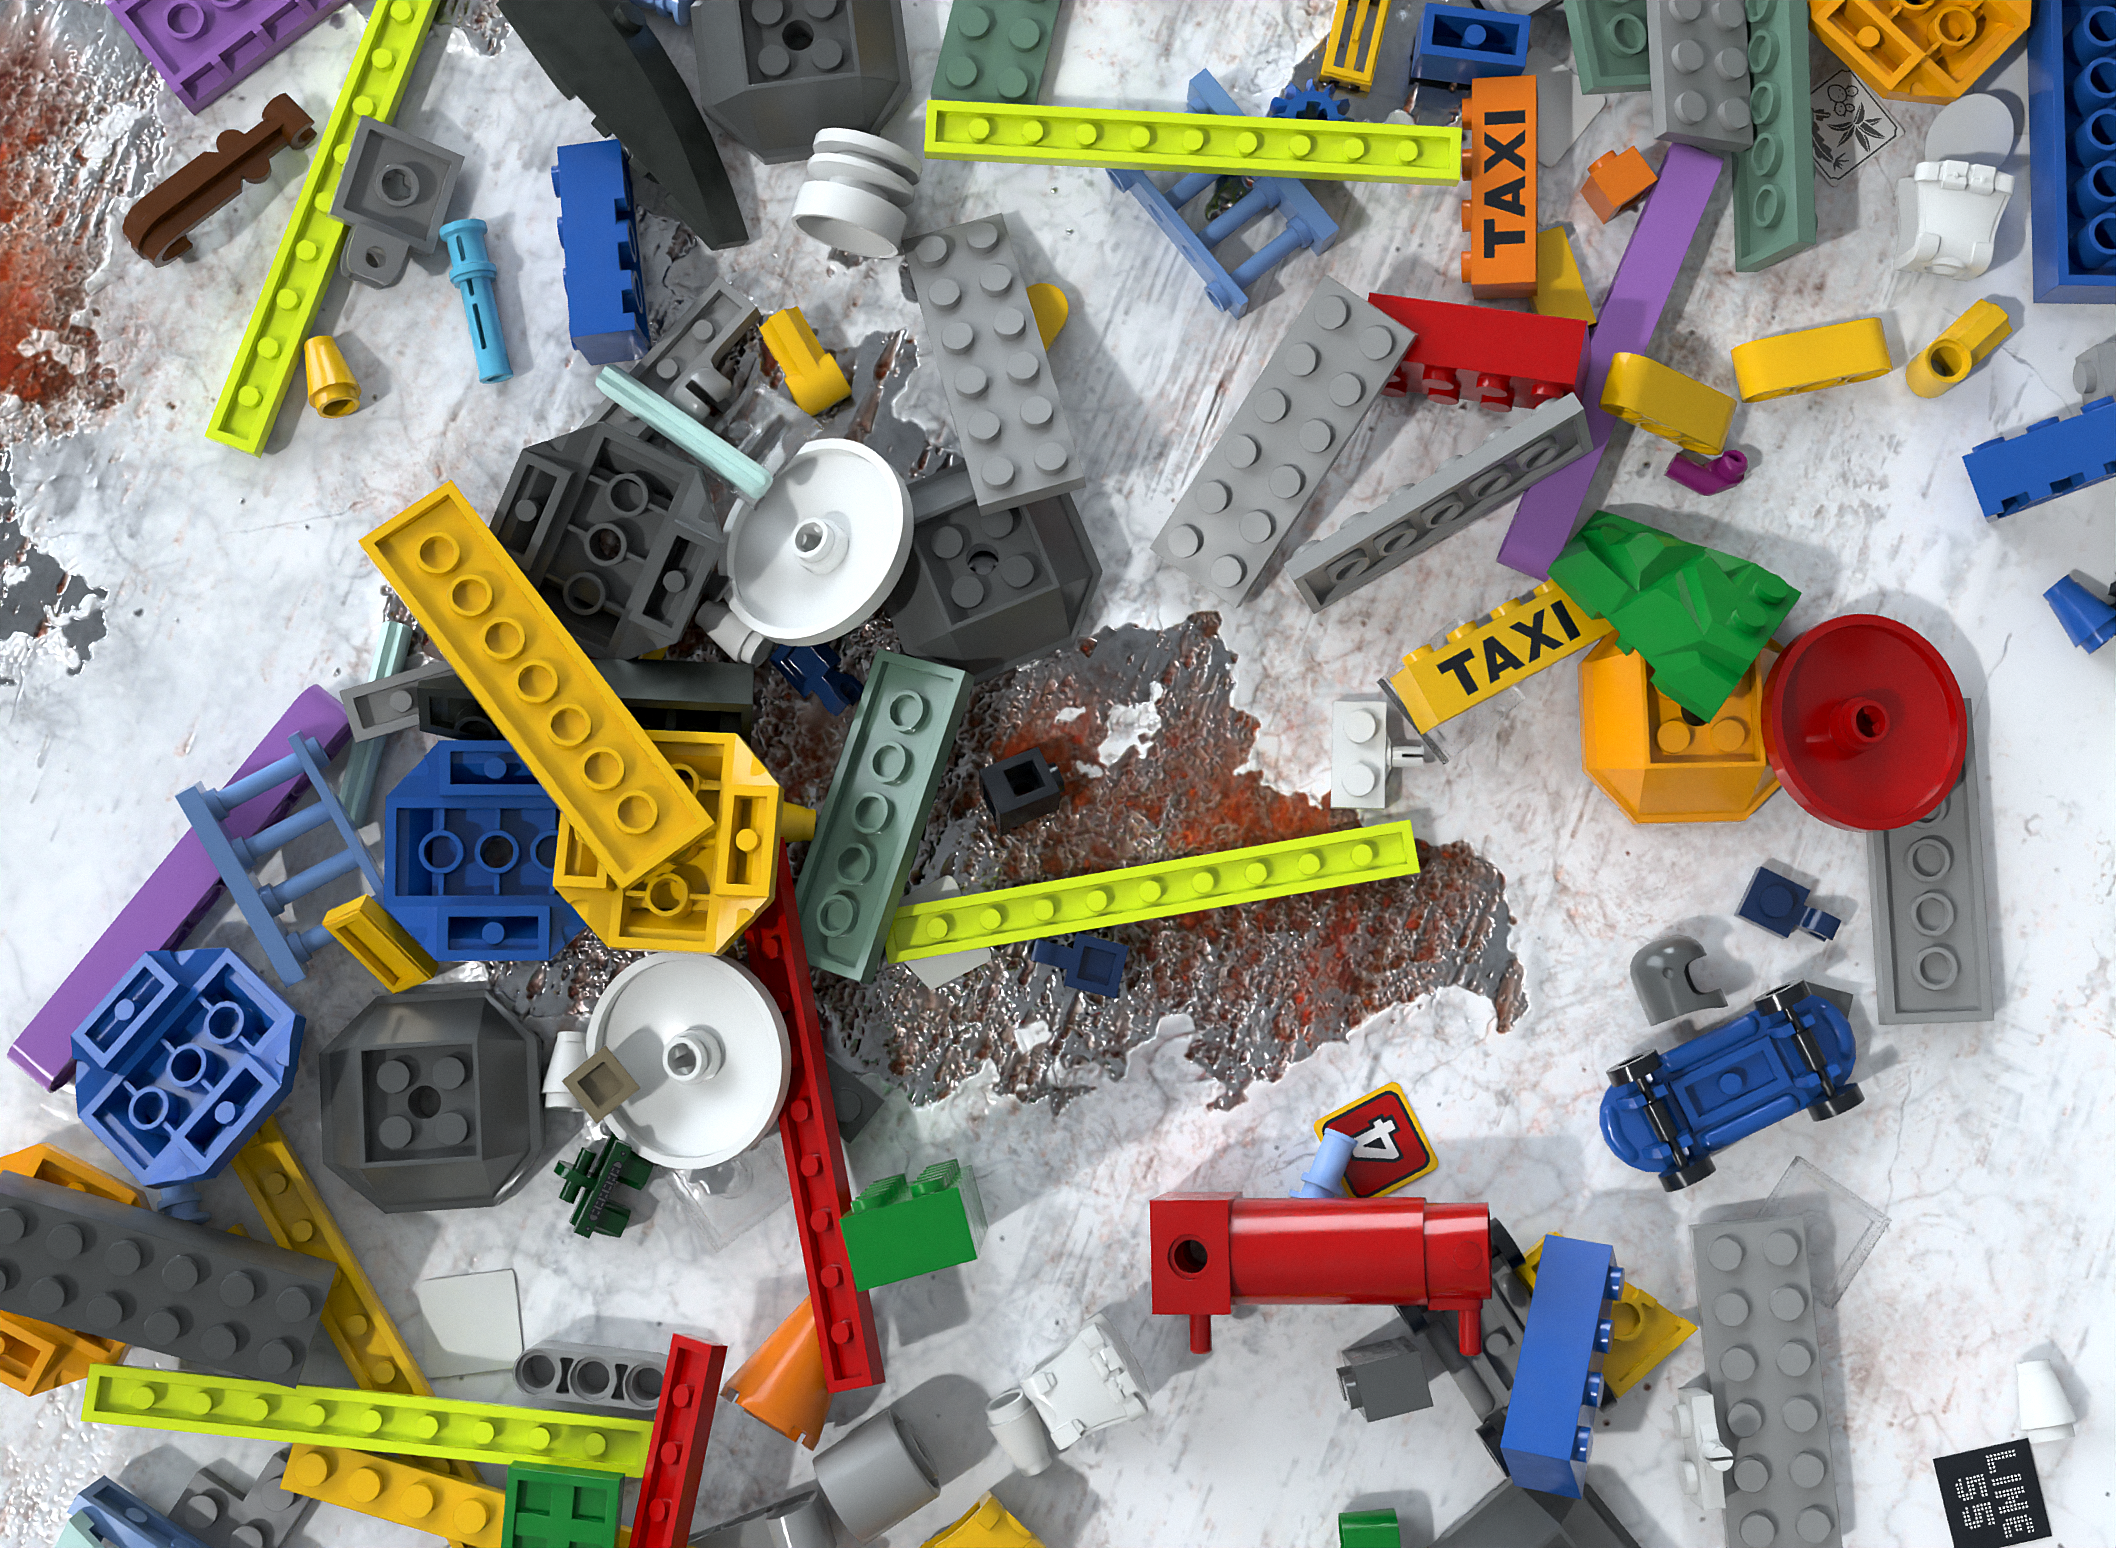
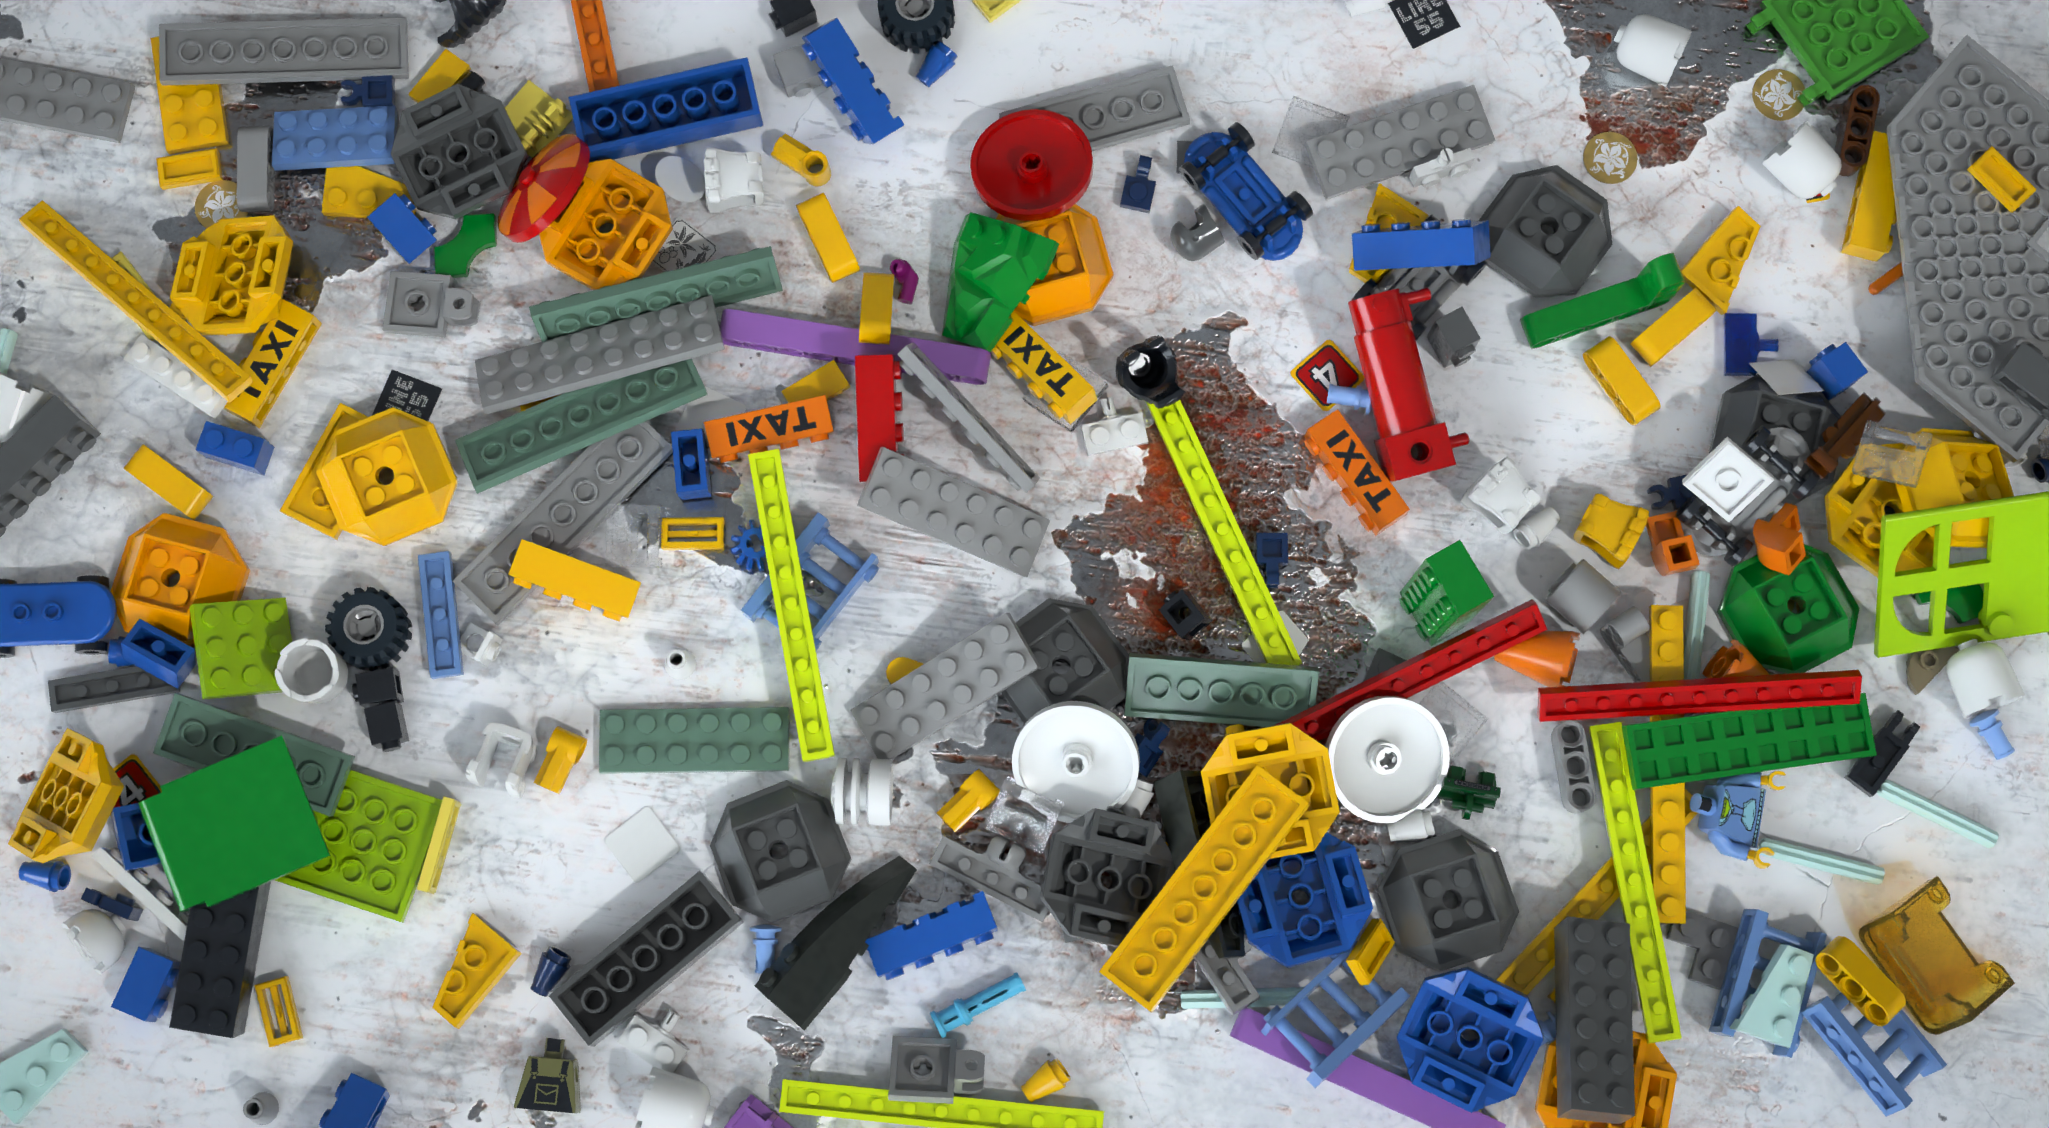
camera: 105 degrees left, 5 degrees down
white sticker [418,1270,523,1379] -> none
dark tan plate [562,1045,641,1124] -> none
light aqua axle [595,364,773,499] -> none
orange plate [1580,145,1658,225] -> none
none -> black hair [1115,335,1186,409]
none -> orange brick [1304,409,1410,536]

